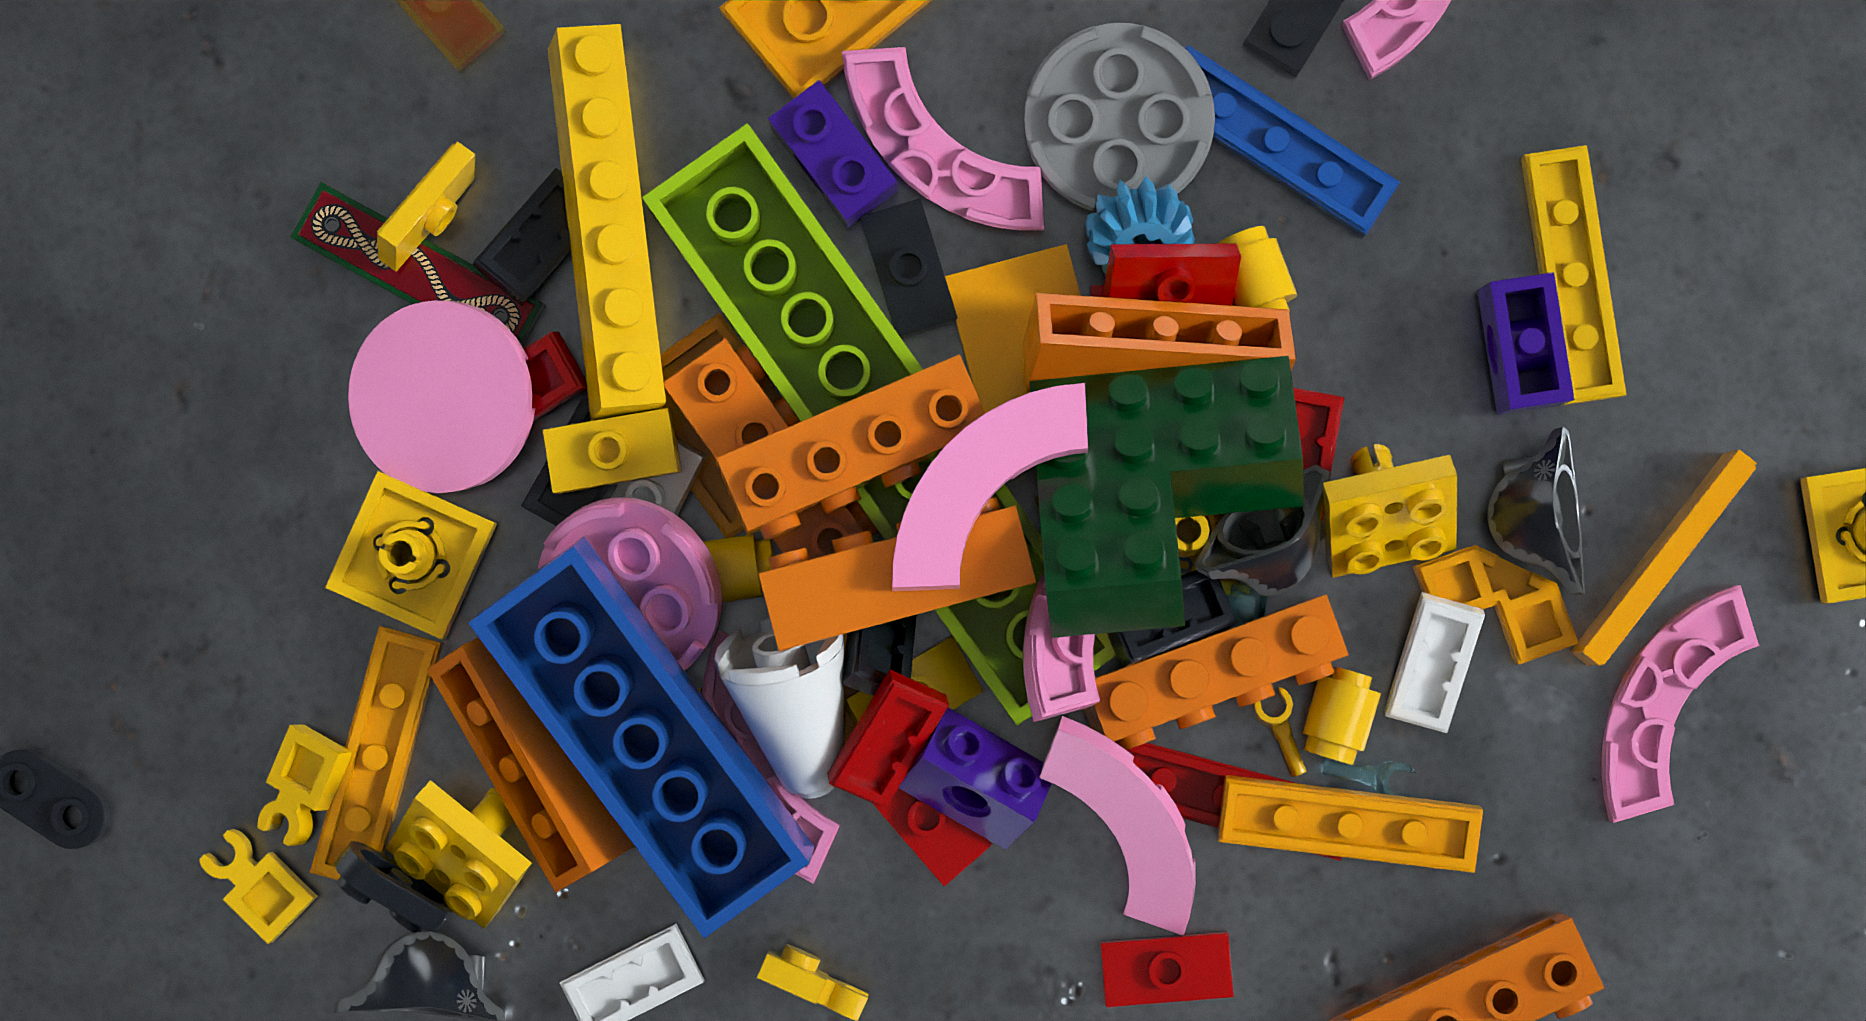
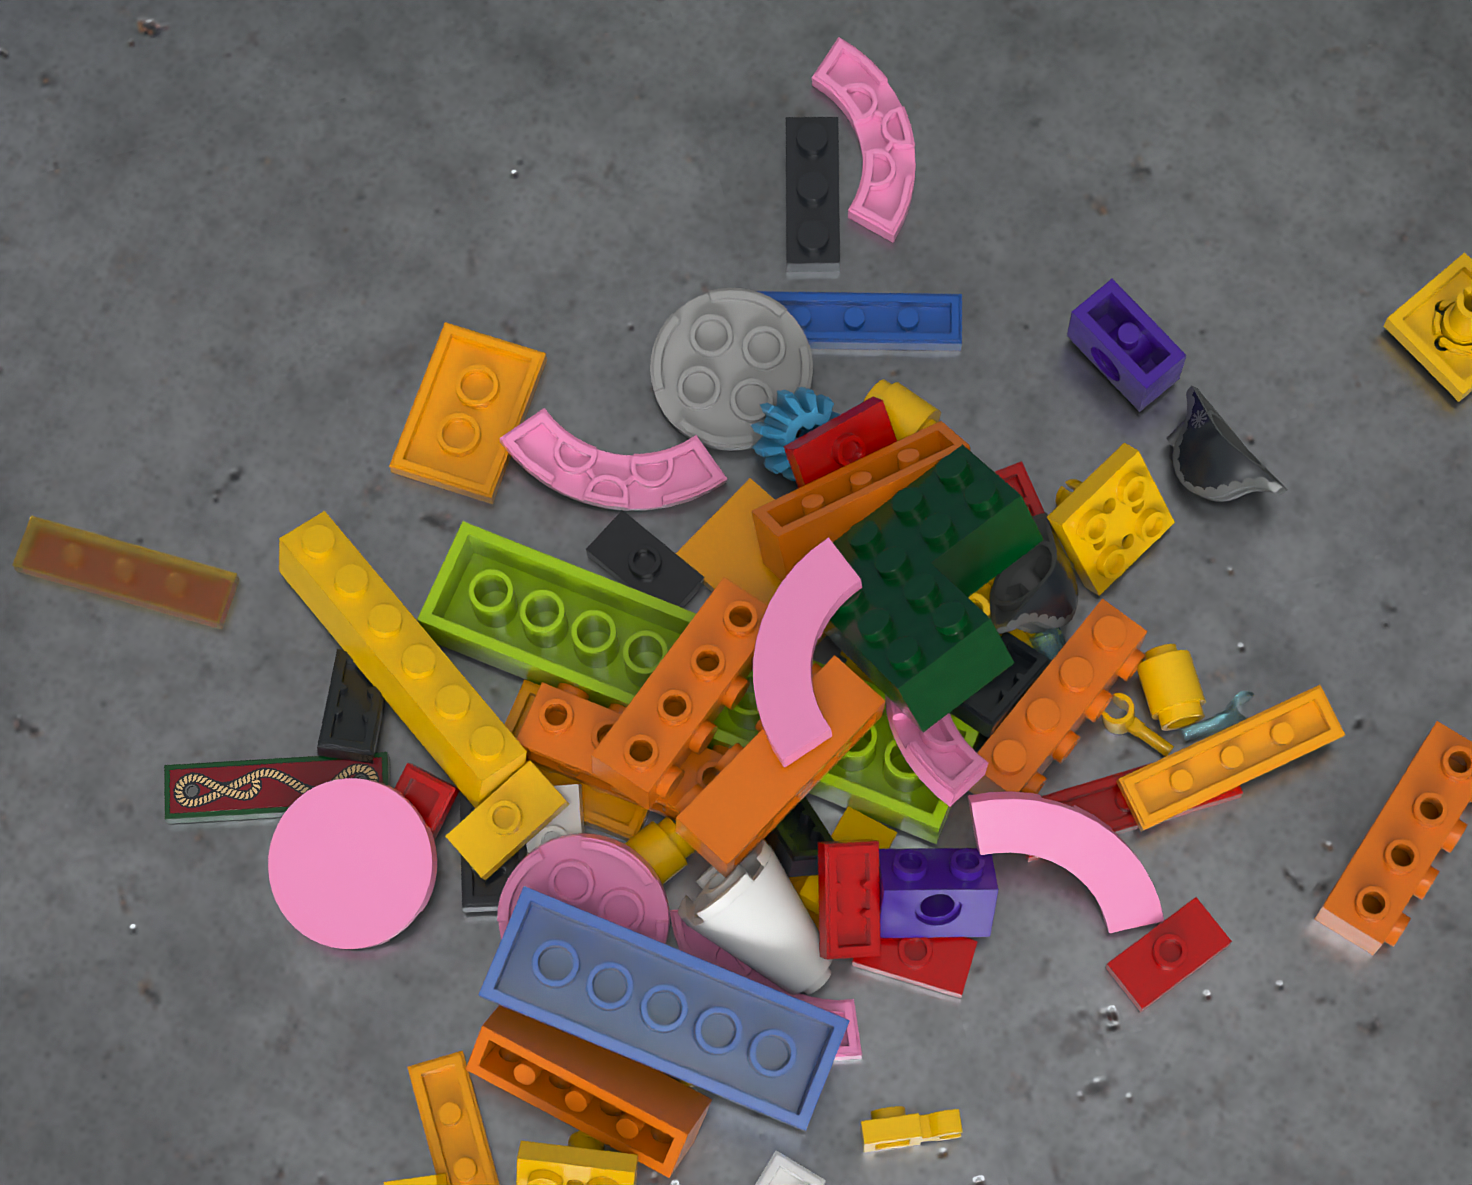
camera: 25 degrees left, 15 degrees down
yellow plate [325,471,498,640] -> none
yellow plate [377,141,475,272] -> none
dark purple brick [768,80,898,230] -> none
white plate [1384,592,1485,733] -> none
light orange tile [1412,545,1579,665] -> none
yellow tile [1521,145,1627,406] -> none
light orange tile [1570,449,1757,666] -> none
bright pink tile [1601,585,1759,823] -> none

